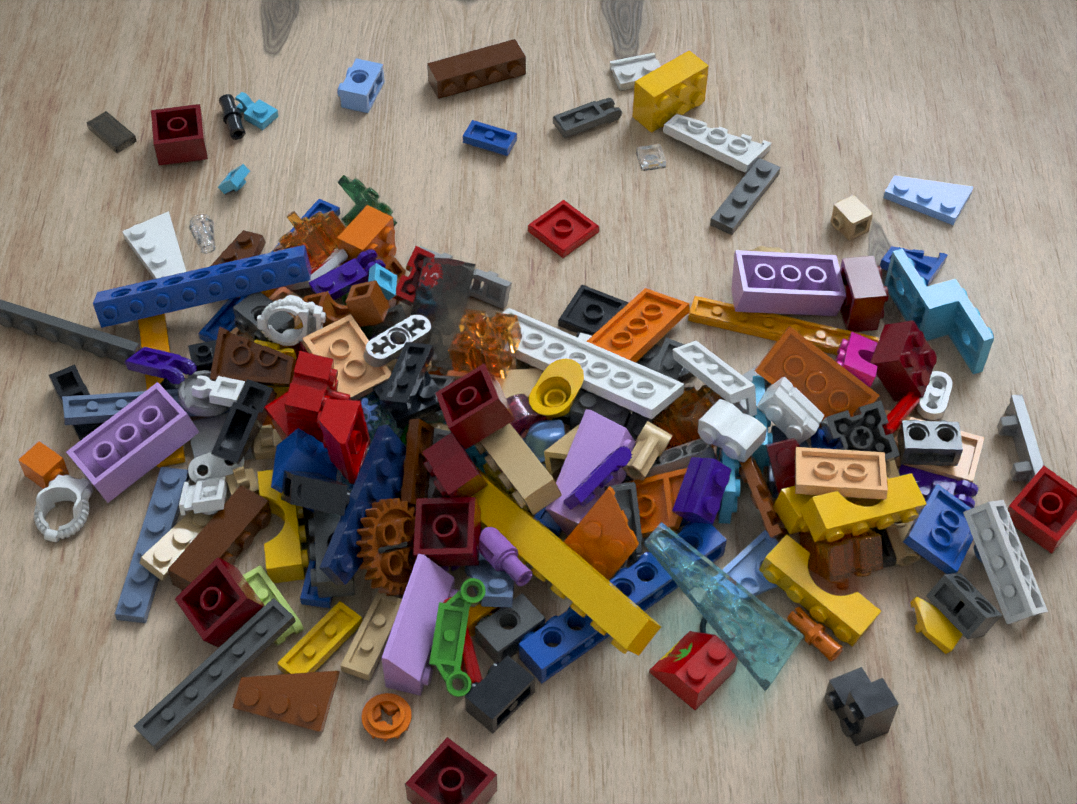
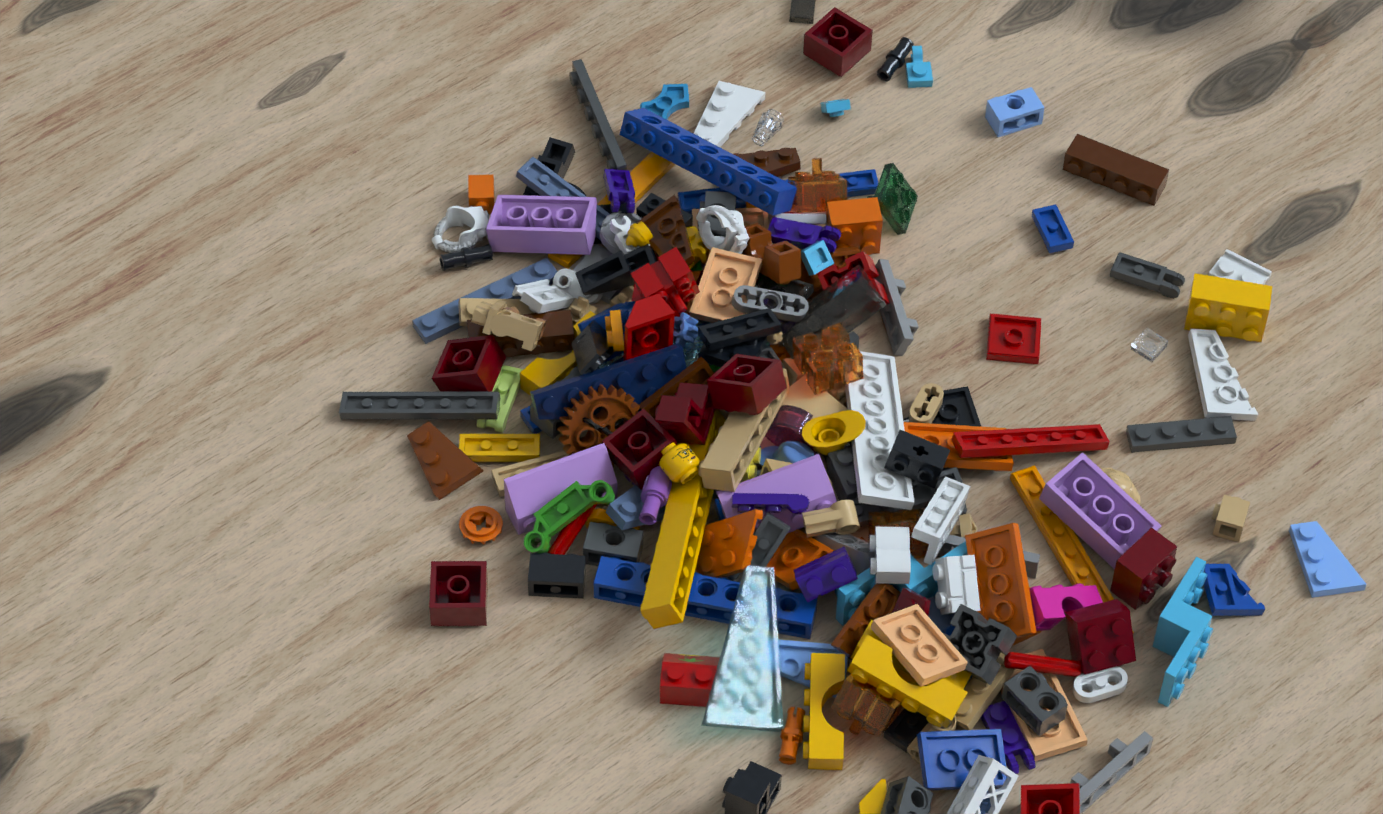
camera: 50 degrees right, 0 degrees up
none -> black pin [439,244,493,271]
none -> tan hips [471,300,546,351]
none -> light orange plate [605,310,624,352]
none -> yellow plate [626,221,653,247]
none -> dark azure tile [640,84,689,120]
none -> yellow head [659,443,700,484]
none -> black brick [884,430,950,489]
none -> tan beam [909,383,944,424]
none -> red plate [951,424,1110,458]

